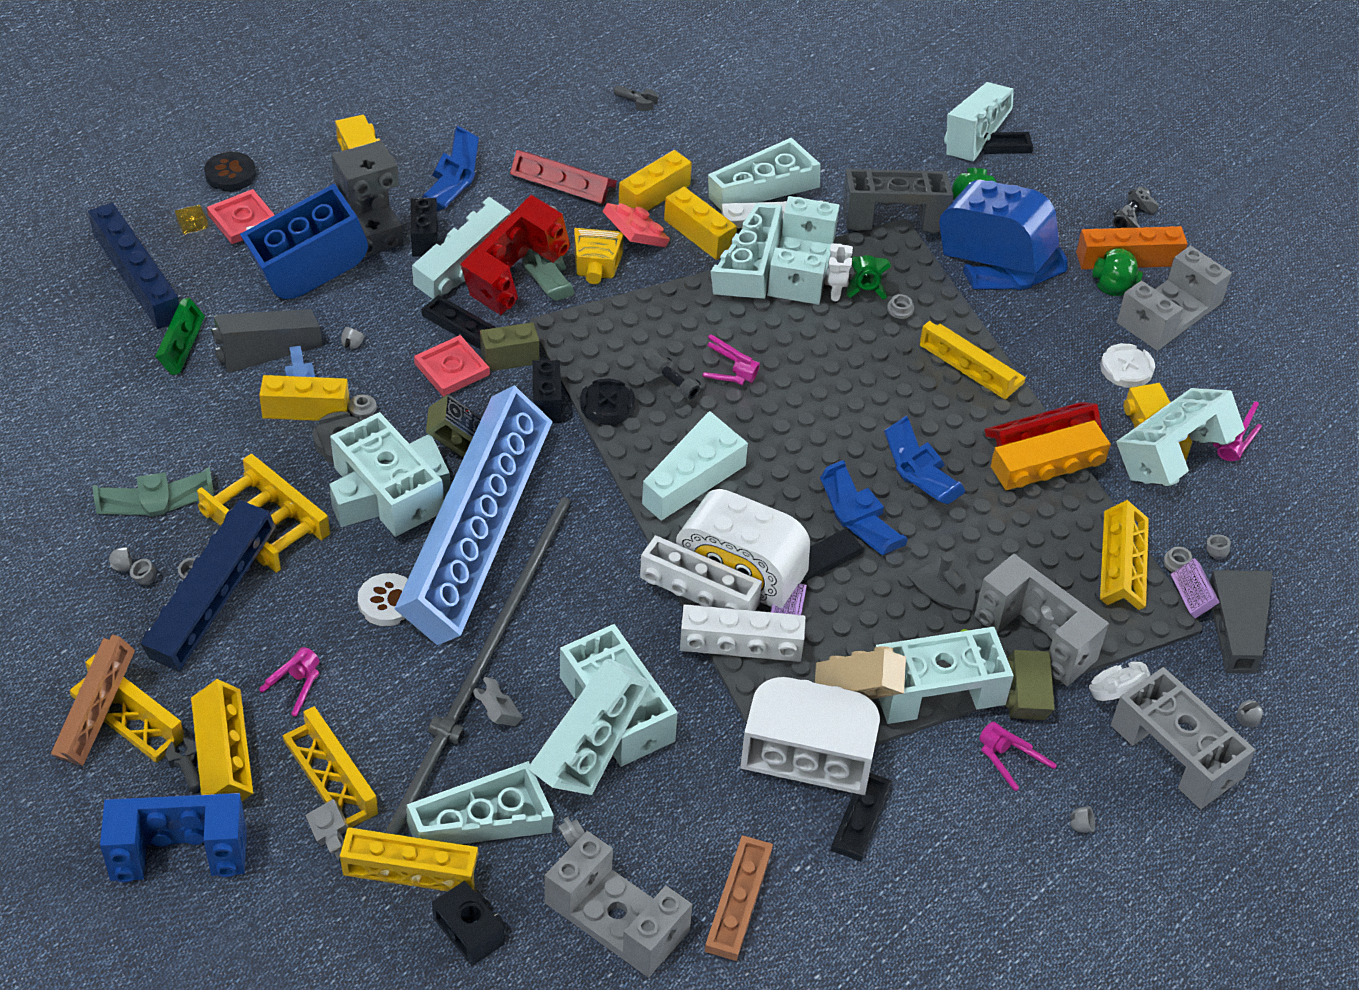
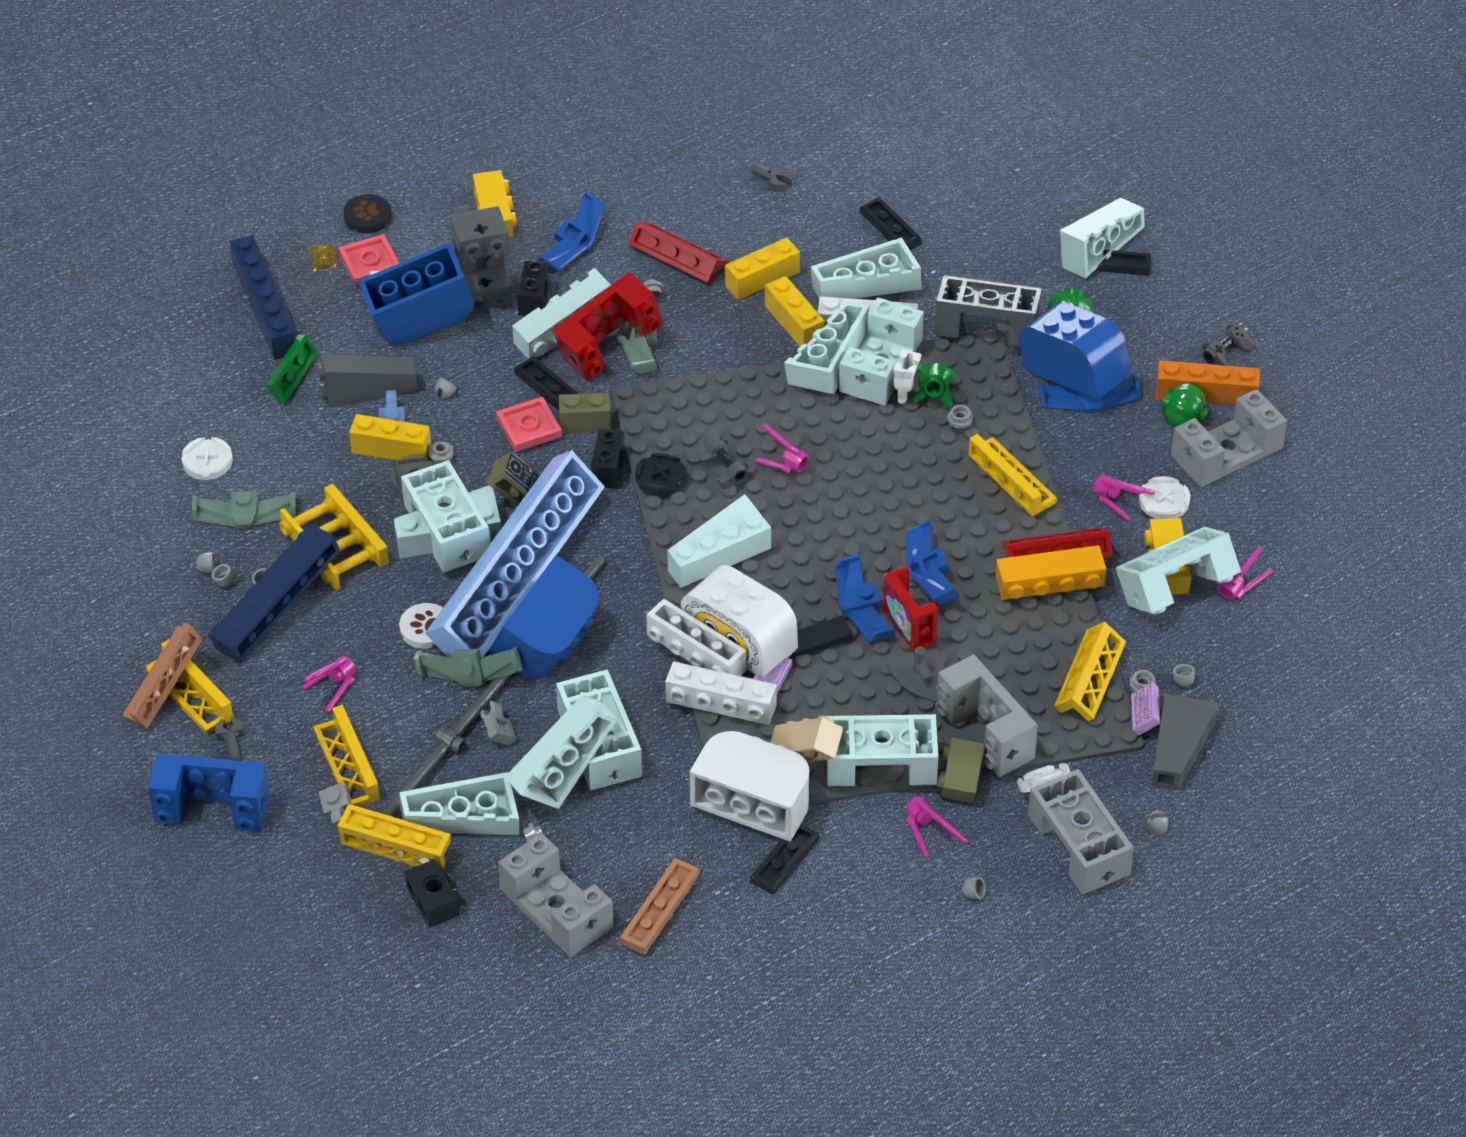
camera: 15 degrees right, 0 degrees up
yellow brick [191,679,253,801] -> none
yellow torso [574,228,624,284] -> none
coral plate [602,203,670,247] -> none
none -> white tile [182,437,233,480]
none -> sand green plate [414,647,522,687]
none -> blue brick [488,555,599,678]
none -> black tile [860,197,922,250]
none -> red panel [883,566,938,652]
none -> dark pink plant [1094,475,1155,521]

